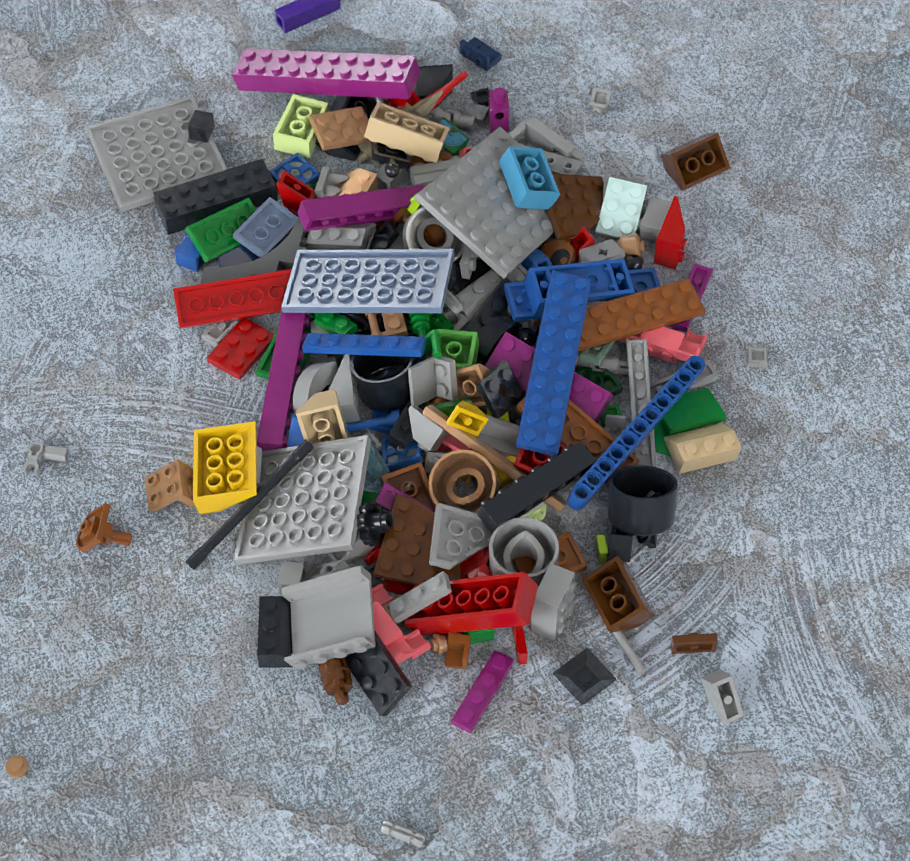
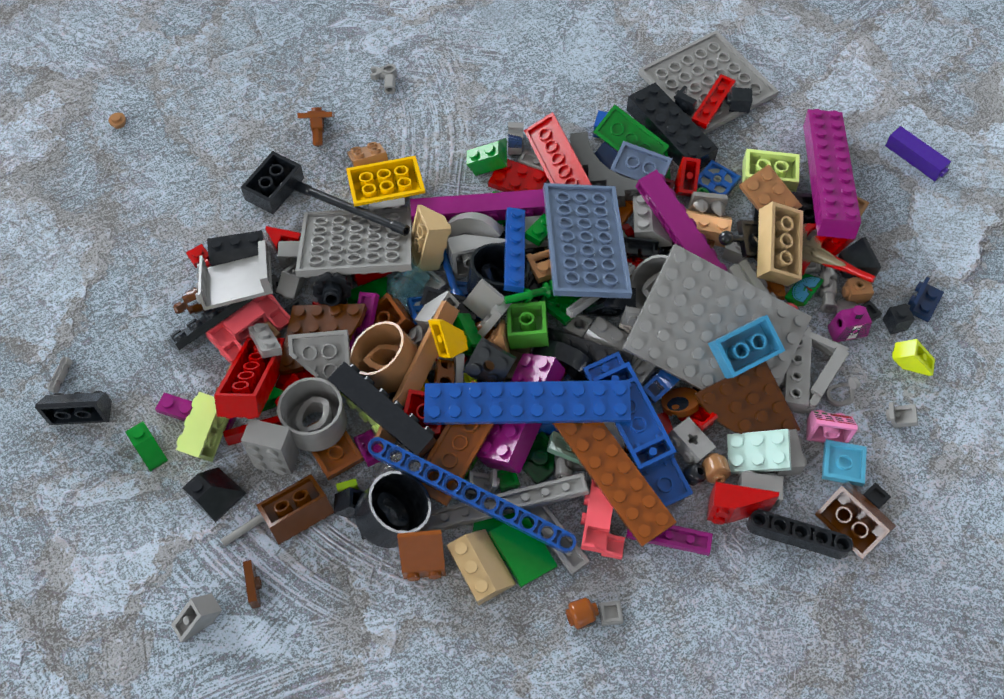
camera: 80 degrees right, 5 degrees up
none -> black slope [35,391,112,425]
none -> green slope [125,421,168,472]
none -> yellowish green brick [176,392,229,462]
none -> red plate [186,244,210,268]
none -> black brick [241,151,304,215]
none -> red slope [265,226,301,254]
none -> magenta plate [353,429,383,467]
none -> dark orange slope [397,530,446,581]
none -> reddish brown leg [434,359,455,383]
none -> green slope [466,138,507,176]
none -> light grey leg [508,122,524,155]
none -> dark orange head [565,598,599,630]
none -> black bracket [674,85,697,116]
none -> red plate [691,74,736,129]
none -> black beam [746,510,853,559]
none -> bright pink slope [806,410,858,443]
none -> medium azure plate [822,439,867,487]
none -> light grey piece [825,377,860,407]
none -> medium nougat brick [842,277,874,304]
none -> black tile [863,482,891,509]
none -> black brick [882,303,915,335]
none -> neon yellow slope [892,339,935,376]

